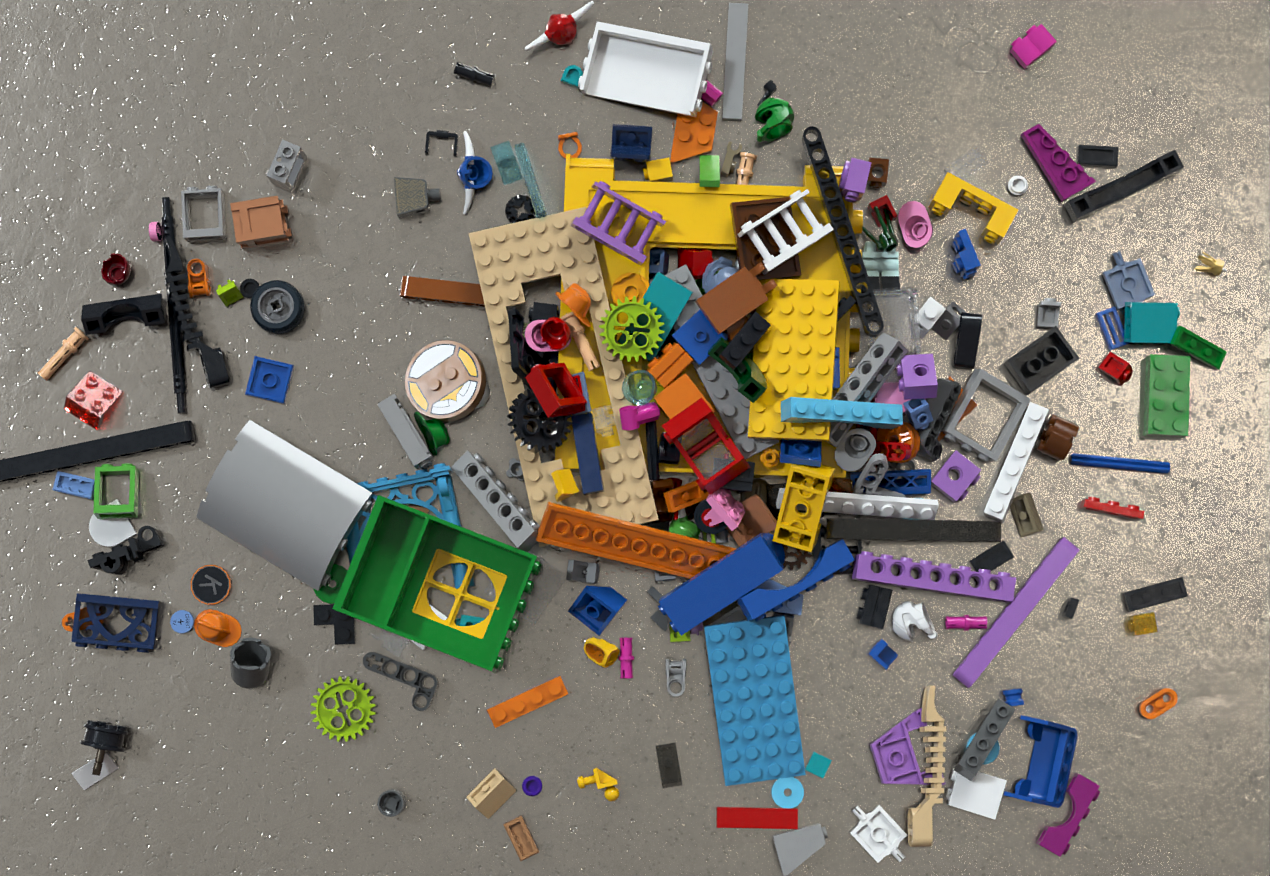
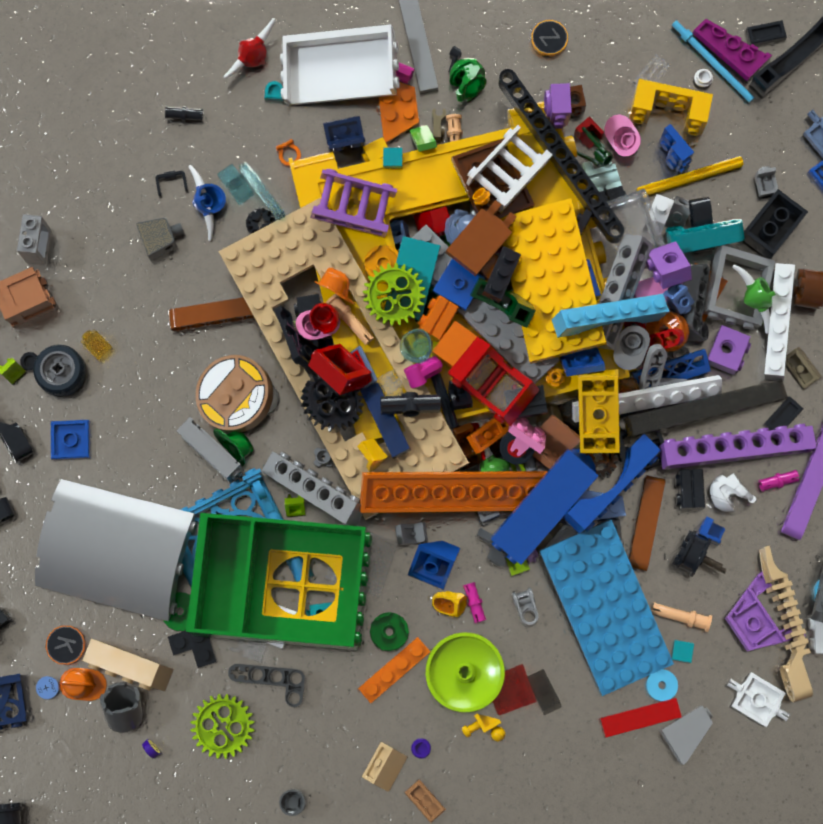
camera: 15 degrees left, 5 degrees down
none -> clear yellow bracket [80,329,112,360]
none -> tan wedge [82,638,174,691]
none -> dark purple tile [142,739,161,759]
none -> lime tile [284,494,306,517]
none -> green plate [370,612,409,652]
none -> black piece [380,392,441,417]
none -> teal tile [383,148,403,168]
none -> lime dish [426,632,505,713]
none -> light orange plate [472,188,490,206]
none -> clear red bracket [493,664,536,715]
none -> black tile [531,20,568,57]
none -> dark orange beam [628,475,665,571]
none -> yellow axle [636,156,744,198]
none -> light nougat pin [652,602,712,632]
none -> teal beam [665,219,745,253]
none -> medium azure bar [672,20,755,103]
none -> black wheel [672,530,726,577]
none -> bright green helmet [732,265,776,334]

